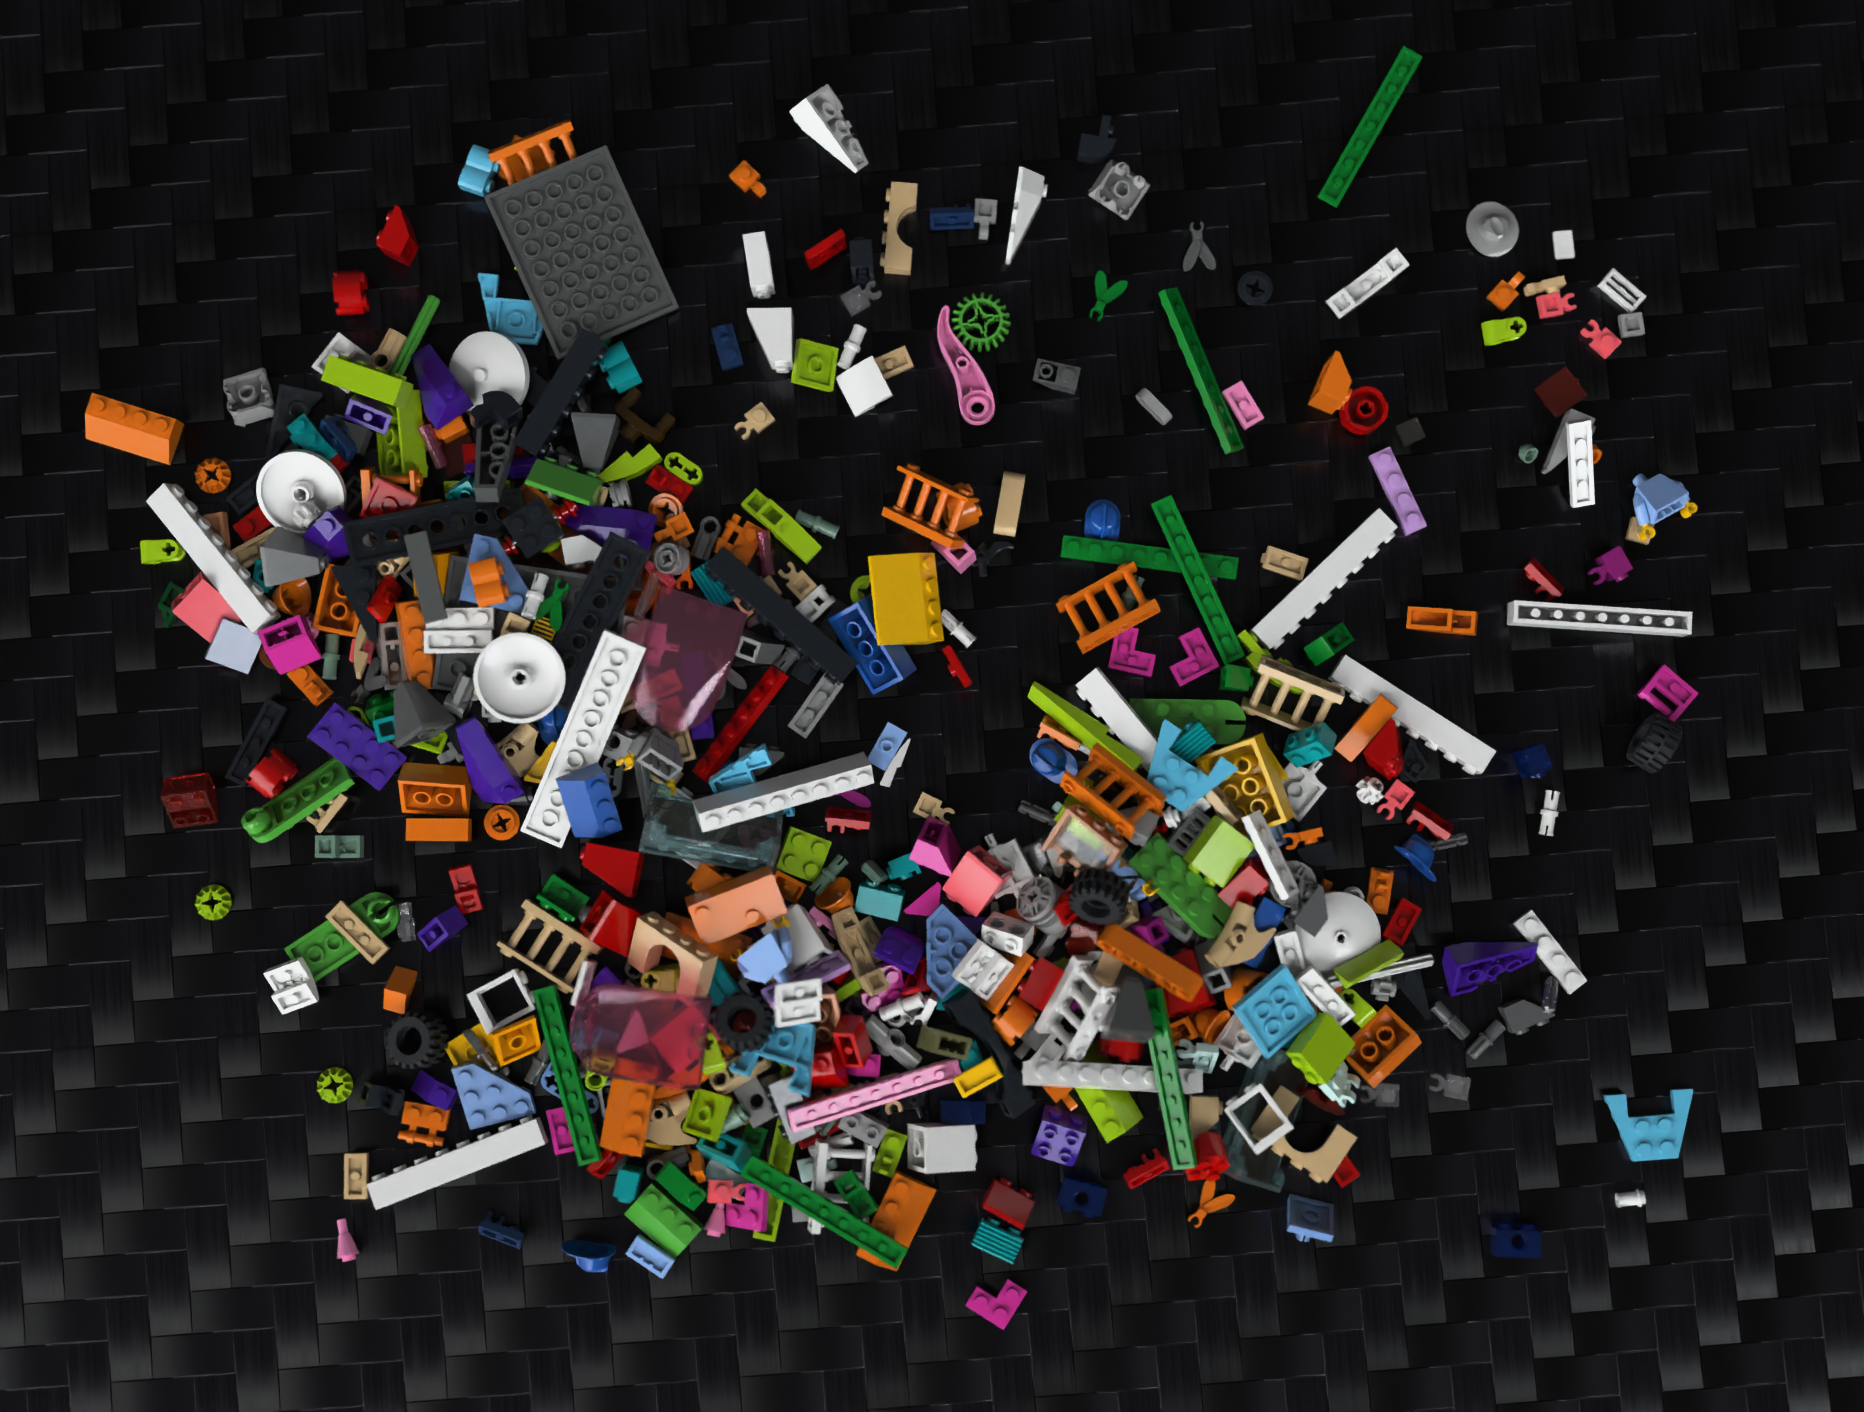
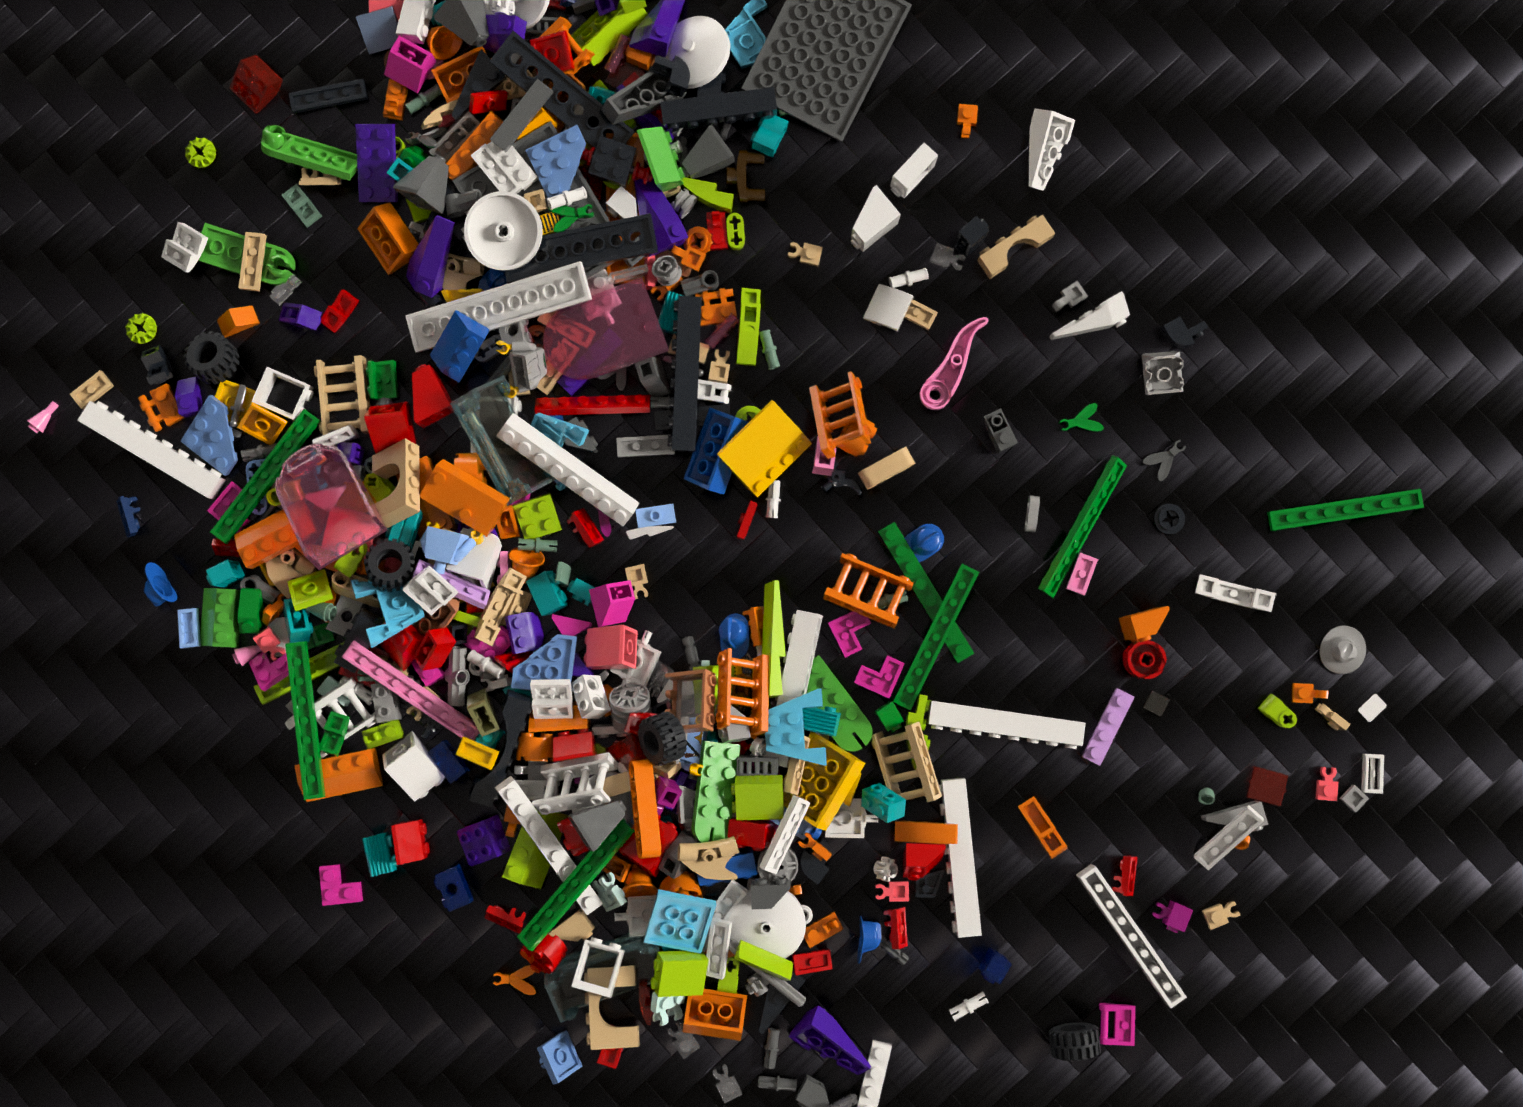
camera: 55 degrees right, 0 degrees up
red brick [246,747,299,799] -> none
orange slope [406,818,472,841] -> none
orange brick [468,557,510,608] -> none
orange gear [484,805,520,840] -> none
dark blue plate [711,323,744,371] -> none
lime plate [791,338,839,392] -> none
red tile [804,229,847,270] -> none
dark blue plate [929,203,974,230] -> none
bright green gear [951,292,1011,352] -> none
tan plate [1260,546,1308,580] -> none
green slope [1303,622,1354,666] -> none
coral plate [1536,292,1577,319] -> none
light blue torso [1633,474,1698,541] -> none

